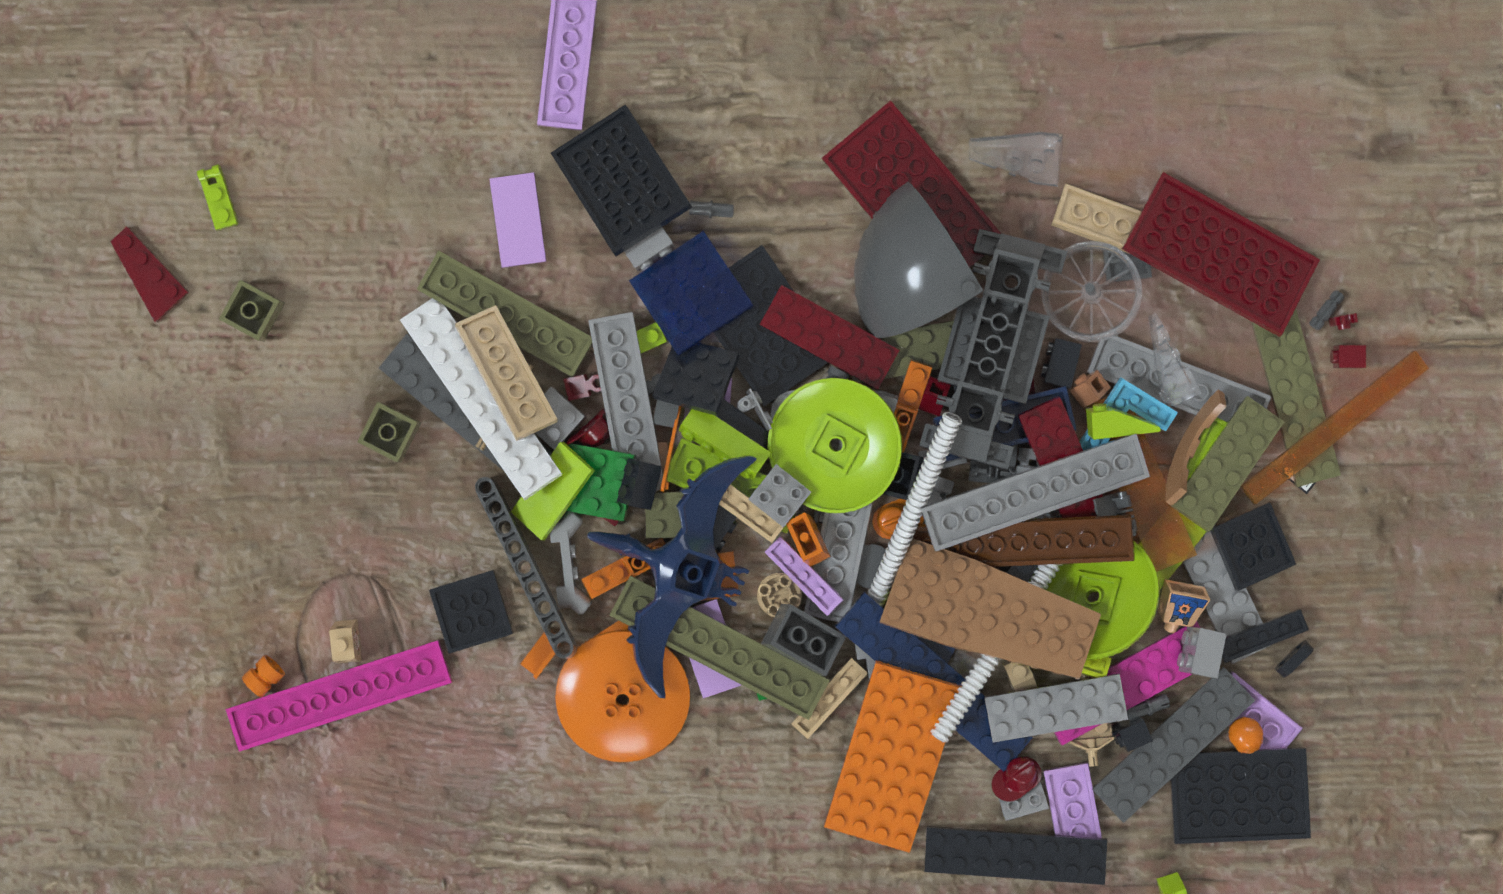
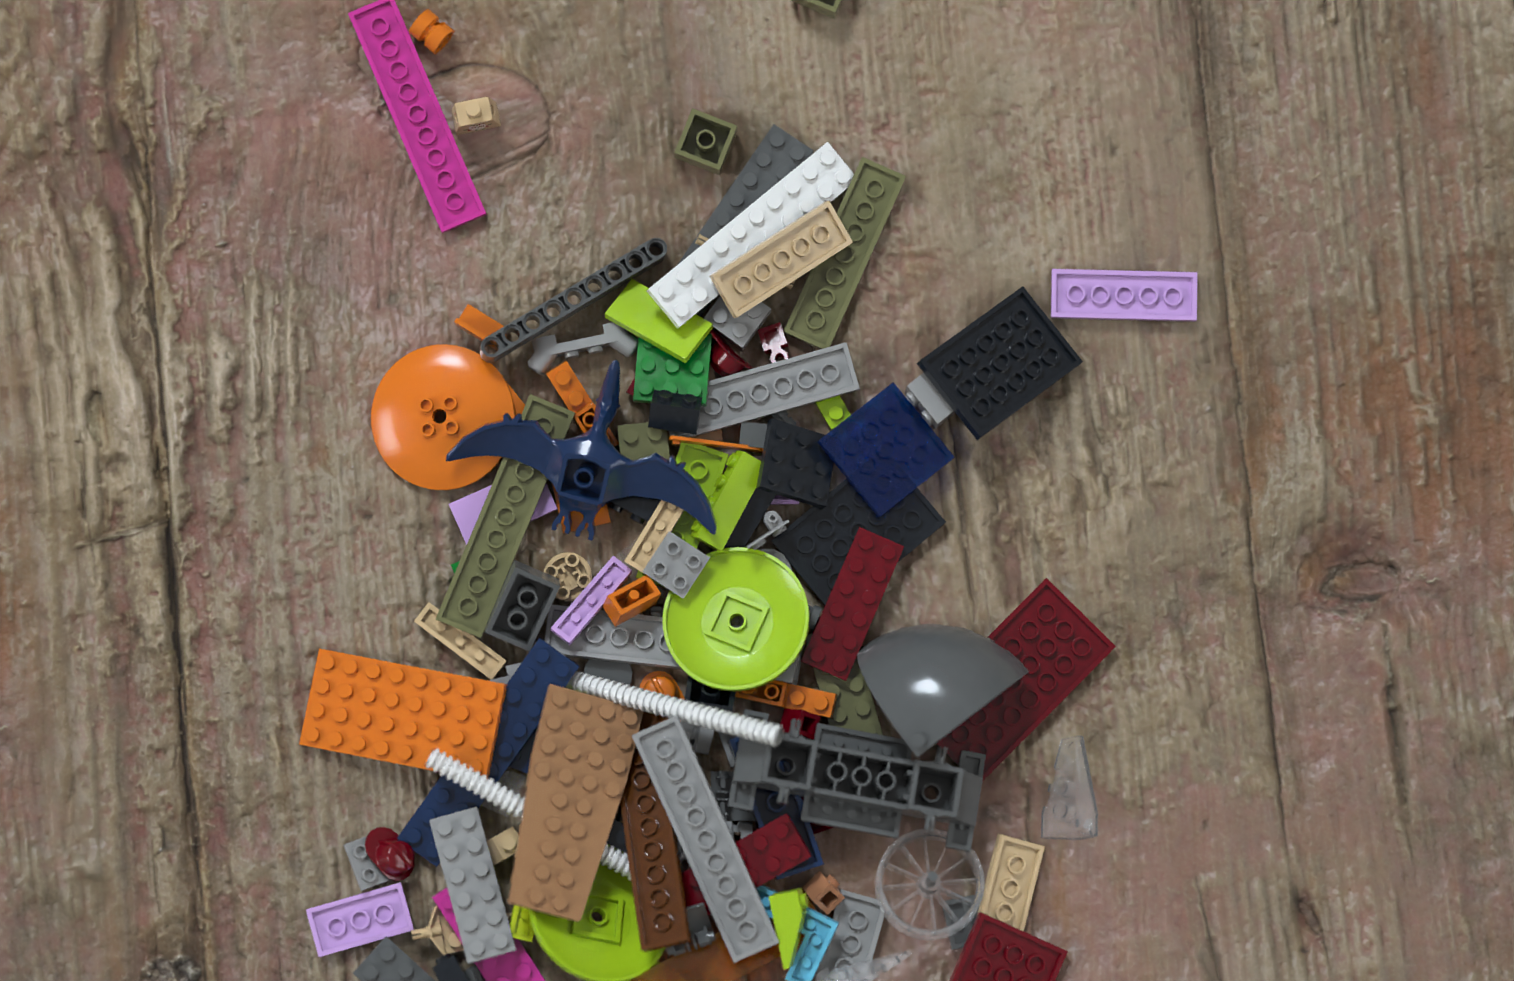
camera: 80 degrees right, 5 degrees down
black plate [429,570,514,654] -> none
lavender tile [490,172,547,268] -> none
dark grey axle [689,200,734,218] -> none
black plate [924,826,1107,885] -> none
black brick [1040,338,1082,389] -> none

